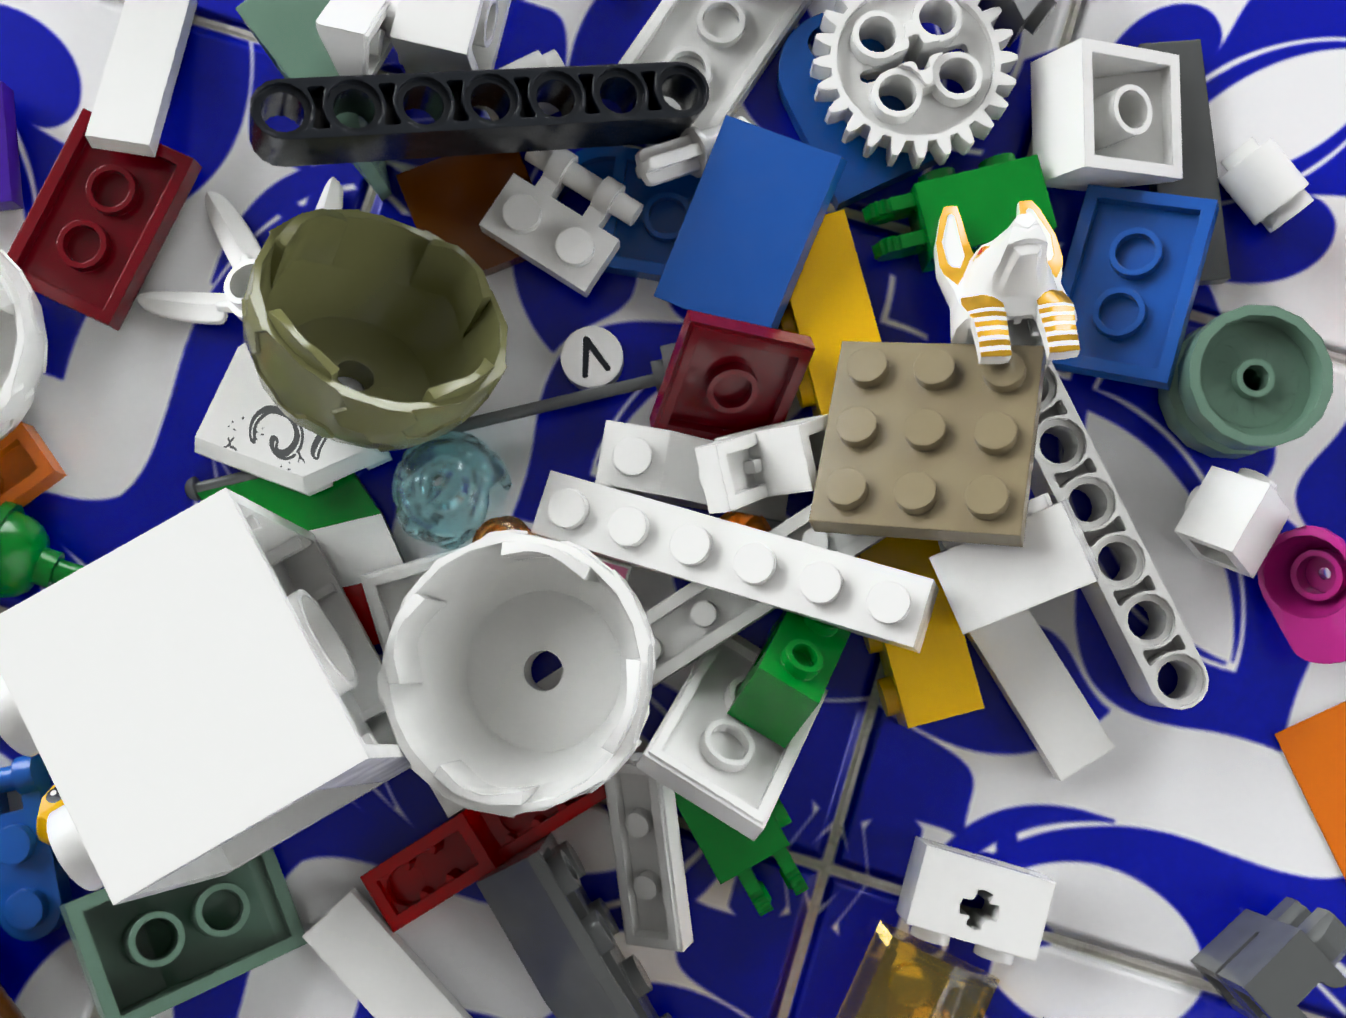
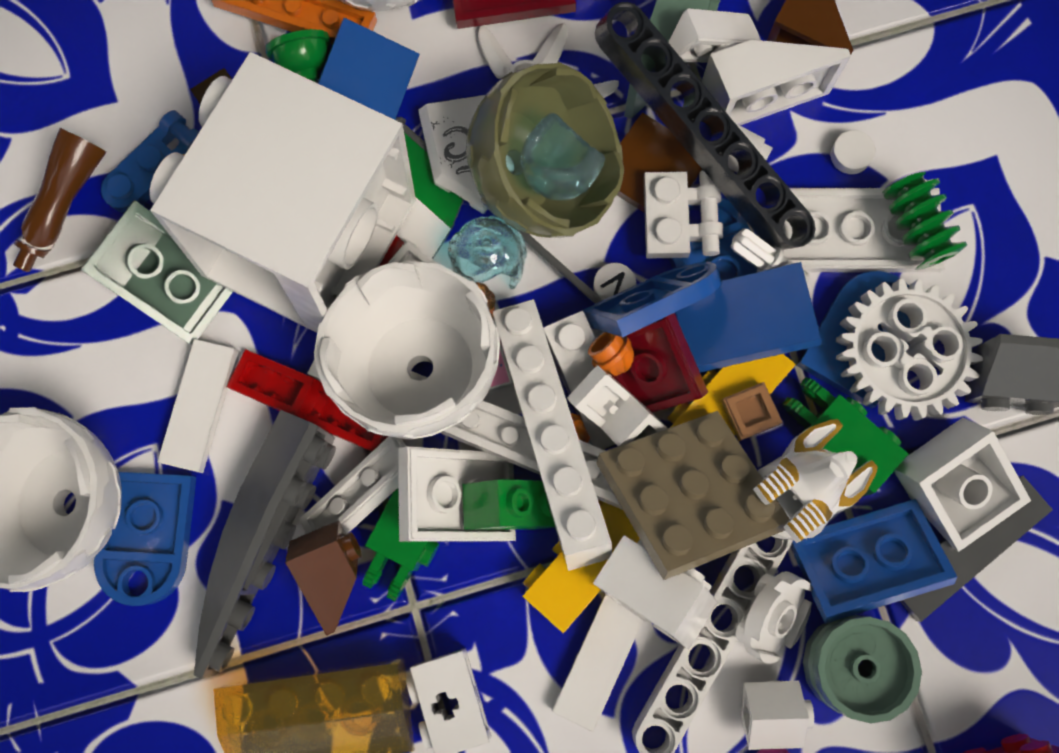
camera: 60 degrees right, 5 degrees down
white brick [1218,137,1314,233] -> none
none -> reddish brown slope [285,520,362,636]
none -> blue tile [318,17,420,120]
none -> clear light blue piece [520,113,605,200]
none -> blue tile [583,262,722,337]
none -> orange plate [588,332,634,376]
none -> medium nougat tile [721,382,783,441]
none -> white plate [736,572,812,664]

